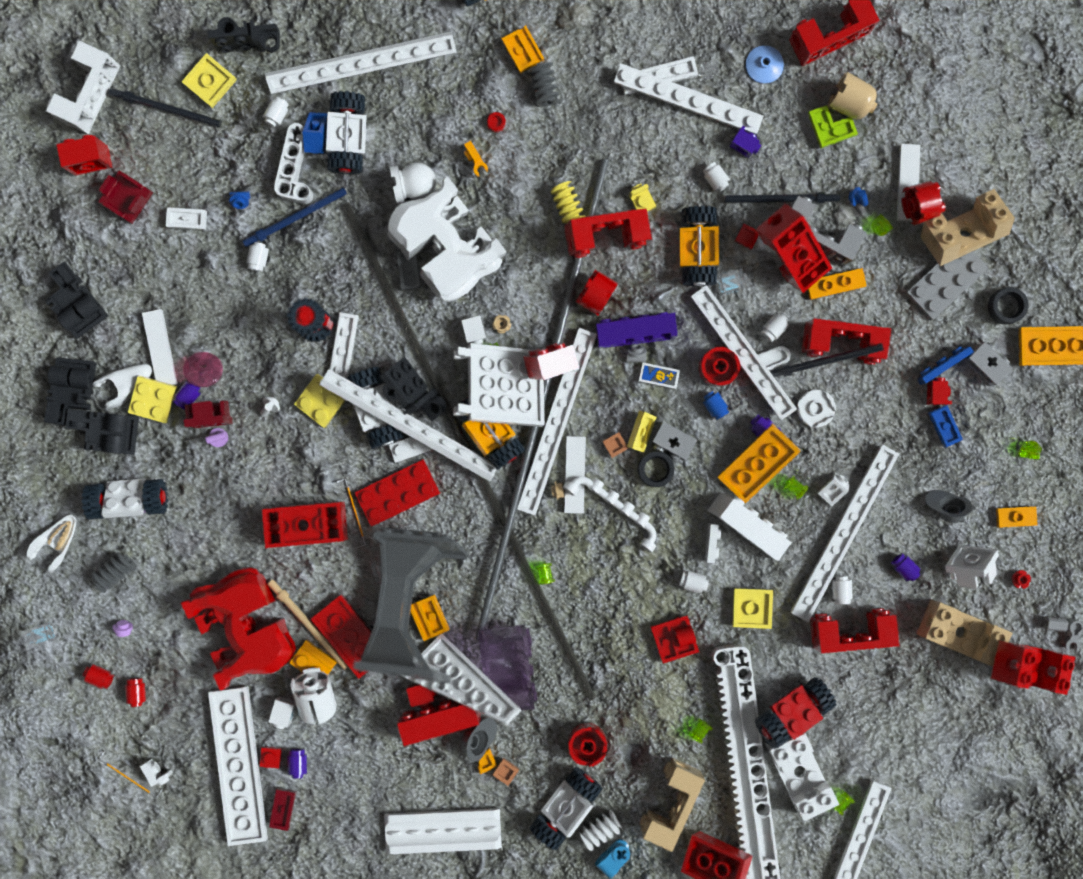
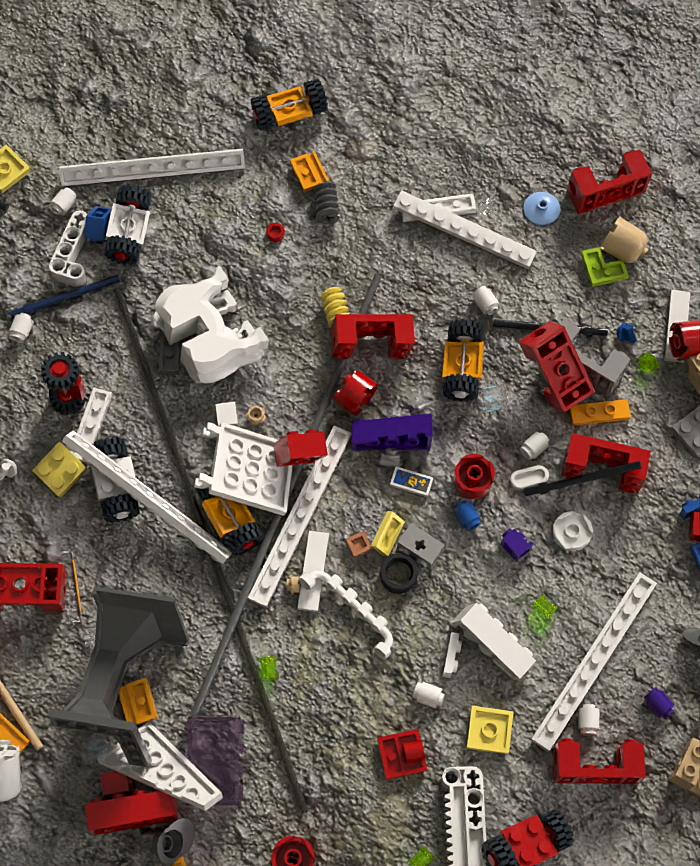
camera: 10 degrees right, 20 degrees down
black plate [208,17,280,53] -> none
blue plate [229,191,250,209] -> none
red plate [311,594,372,679] -> none
red plate [355,459,441,527] -> none
black plate [380,357,446,421] -> none
white plate [389,437,432,463] -> none
white tile [390,163,437,205] -> none
light orange plate [464,140,488,177] -> none
light yellow bracket [629,184,656,212] -> none
white plate [691,285,797,421] -> none
light orange plate [717,423,801,503] -> none
dark purple brick [730,126,762,158] -> none
red plate [734,224,759,250] -> none
white bracket [818,472,849,506] -> none

